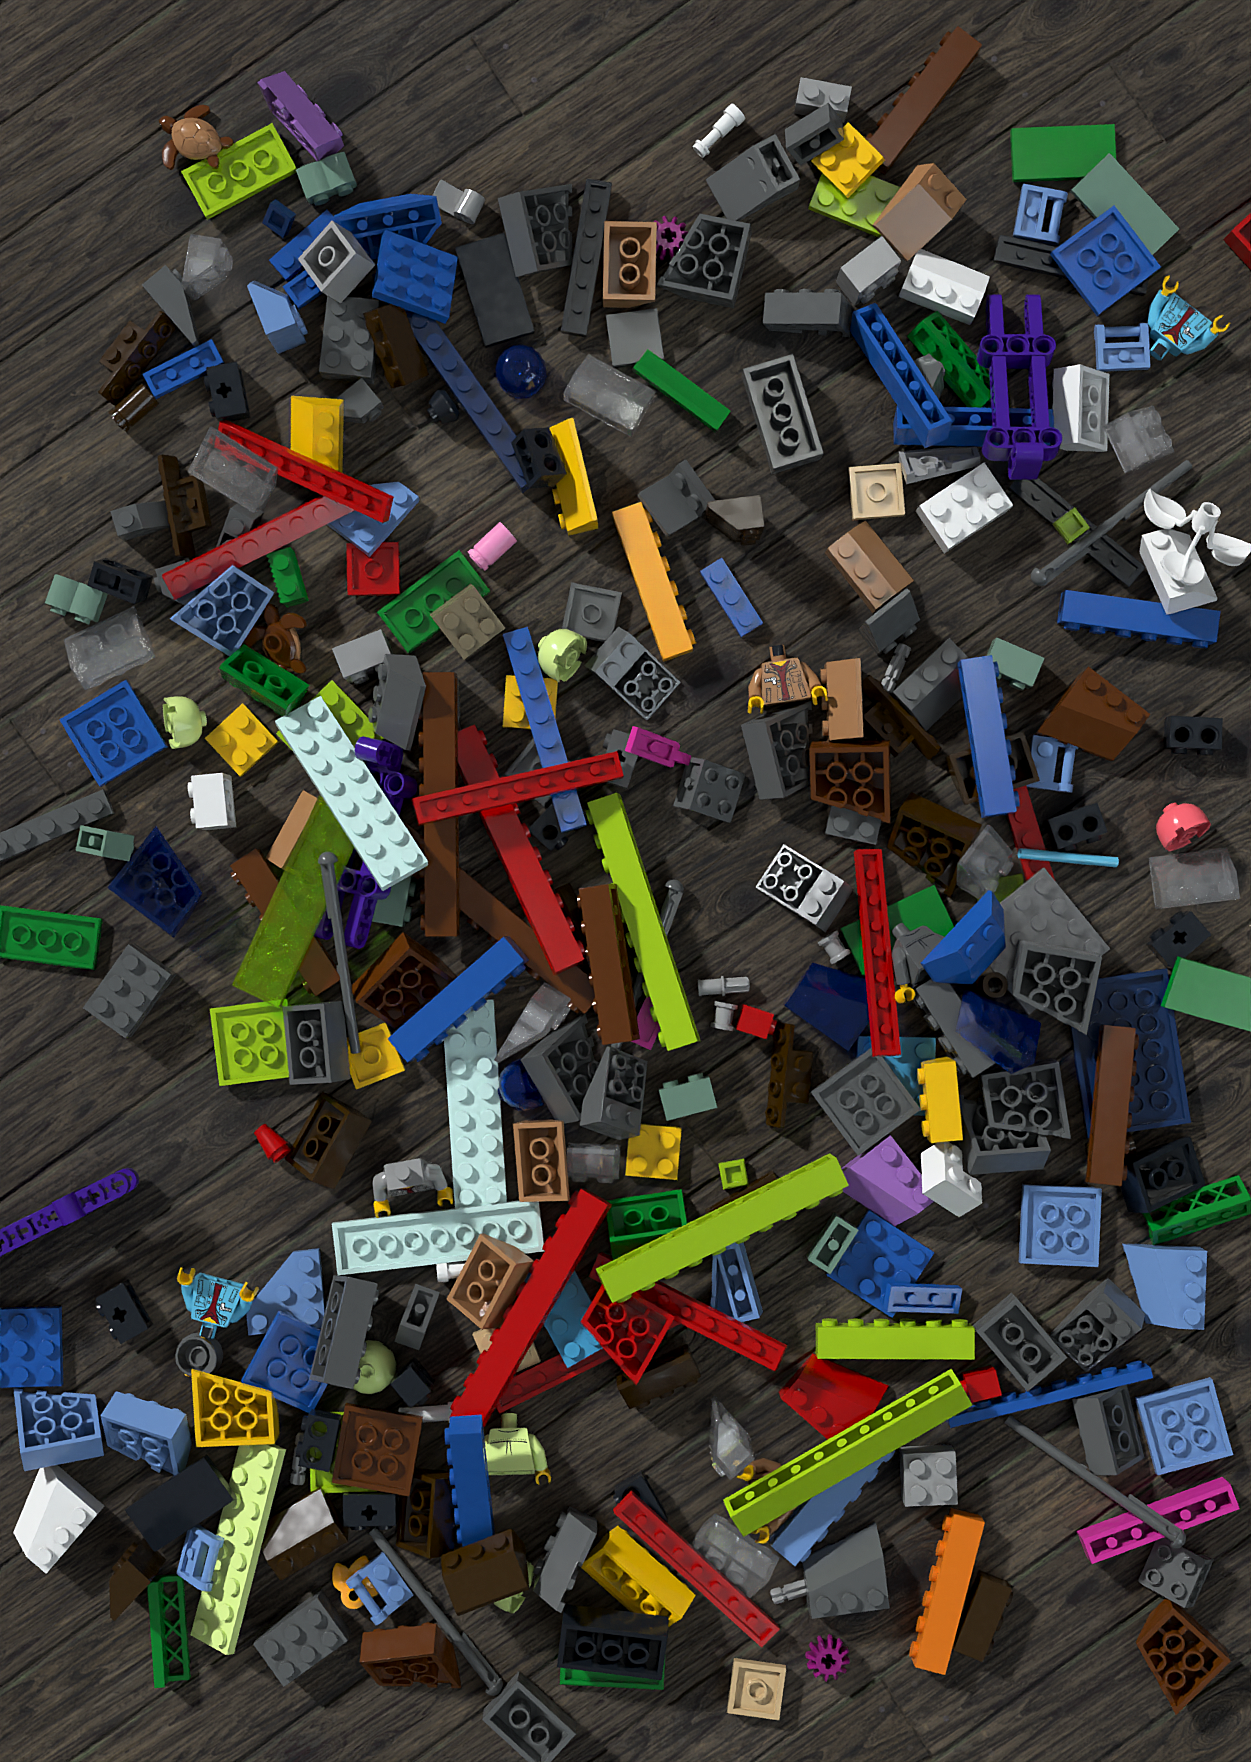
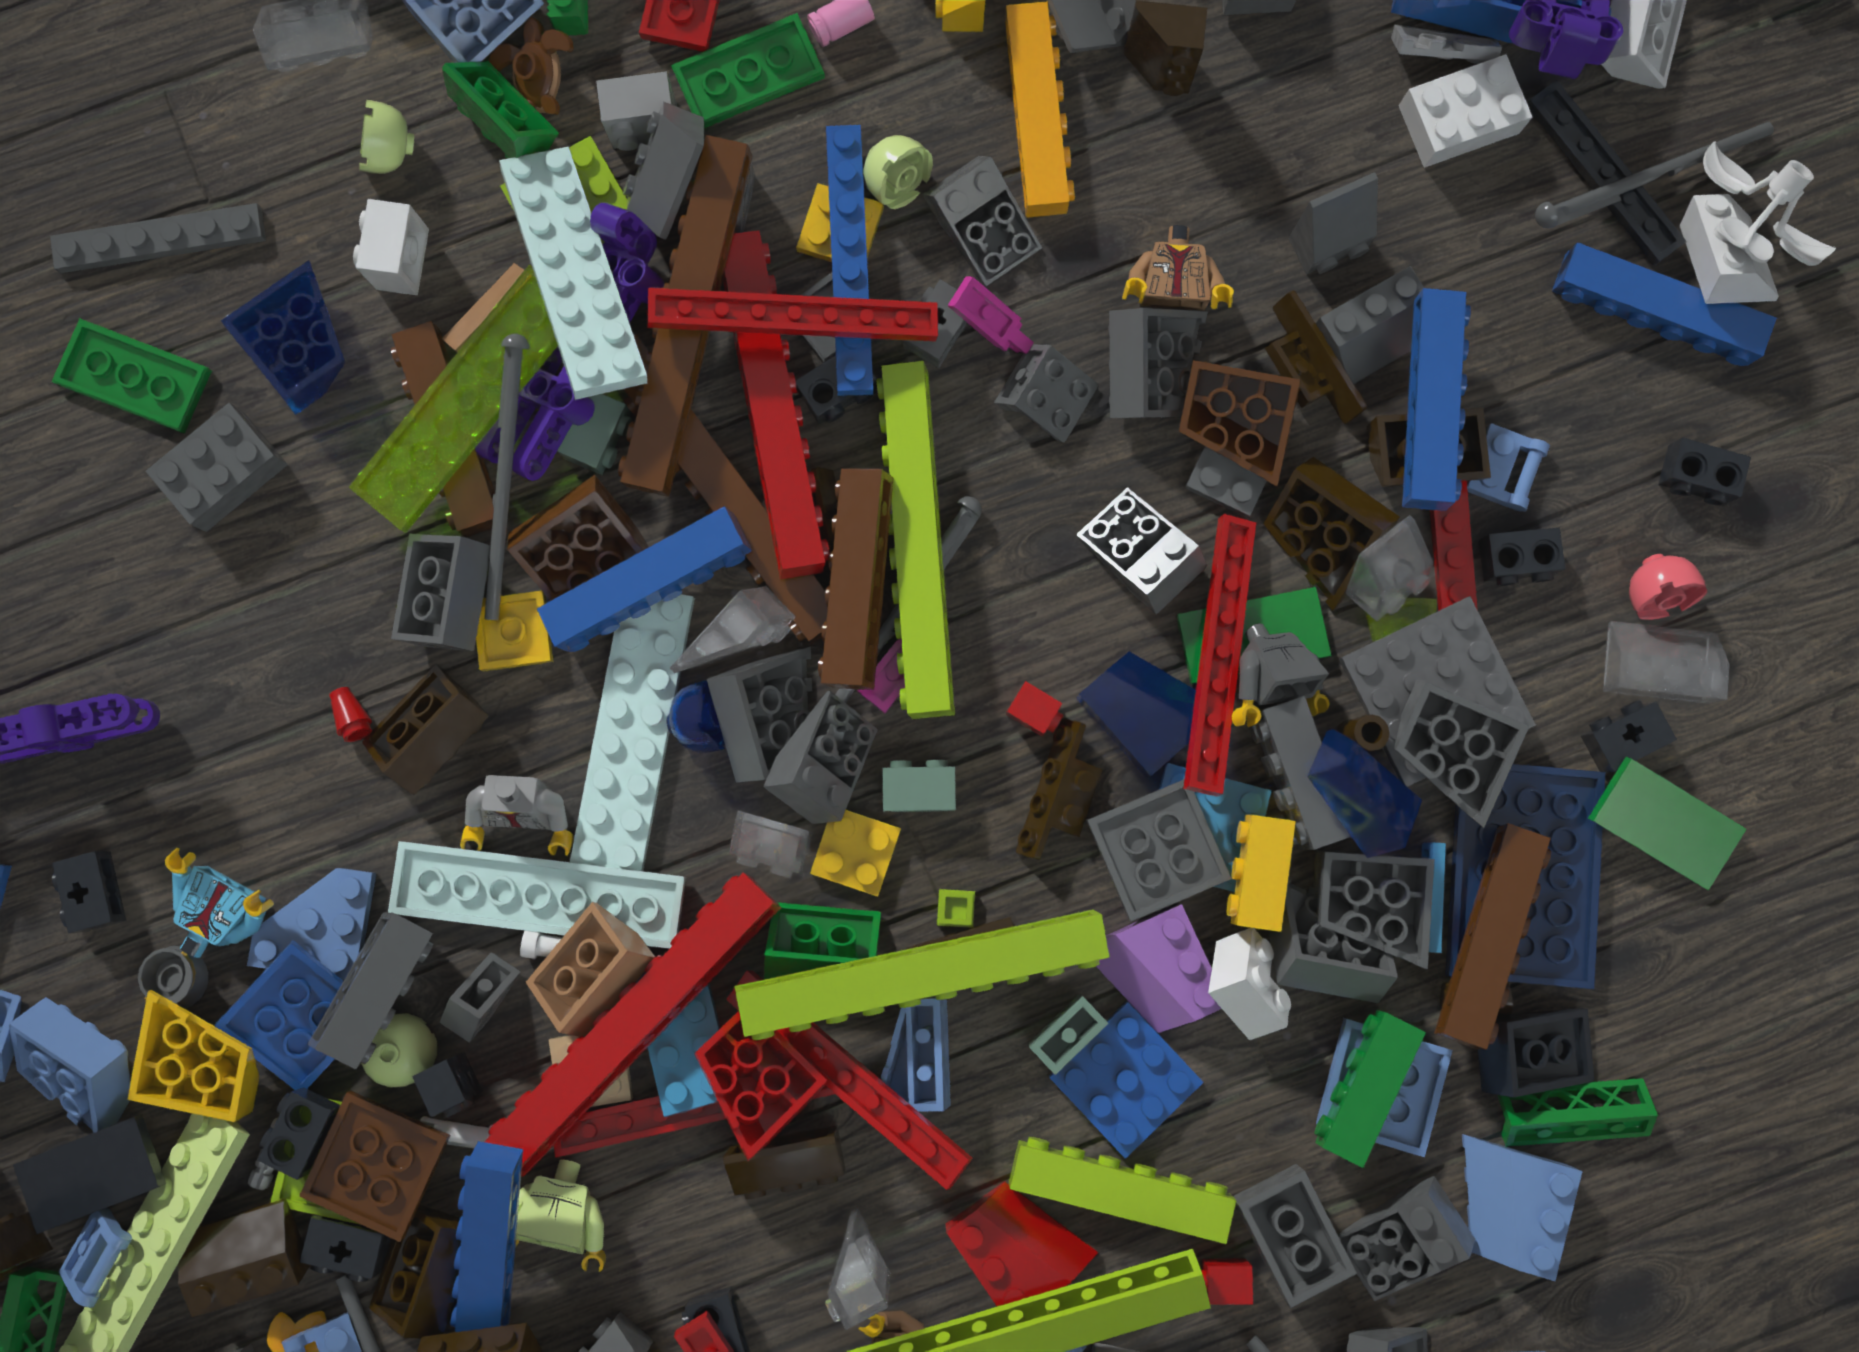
camera: 15 degrees right, 5 degrees down
blue plate [59,680,168,787] -> none
sand green brick [76,825,134,861] -> none
yellow plate [205,703,279,777] -> none
lime plate [210,998,289,1086] -> none
dark tan brick [430,584,505,659] -> none
medium nougat slope [513,1119,570,1202] -> none
dark grey tile [562,582,622,642] -> none
light grey axle [698,976,750,996] -> none
blue plate [700,558,763,638] -> none
light grey bush [710,1001,738,1031] -> none
light grey bush [817,930,851,964] -> none
medium nougat slope [820,658,863,741] -> none
medium nougat slope [825,520,914,613] -> none
tan plate [848,463,905,520] -> none
light grey axle [881,643,911,693] -> none
plate [883,1283,962,1314] -> none
blue wedge [921,890,1006,984] -> none
blue plate [946,1361,1153,1428] -> none
sand green brick [986,638,1044,691] -> none
medium azure bar [1017,848,1119,867] -> none
reddish brown wedge [1036,666,1150,761] -> none
lime tile [1053,507,1090,544] -> none
clear slope [1103,406,1174,473] -> none
none -> green brick [1315,1010,1426,1168]
none -> dark azure tile [1421,842,1446,953]

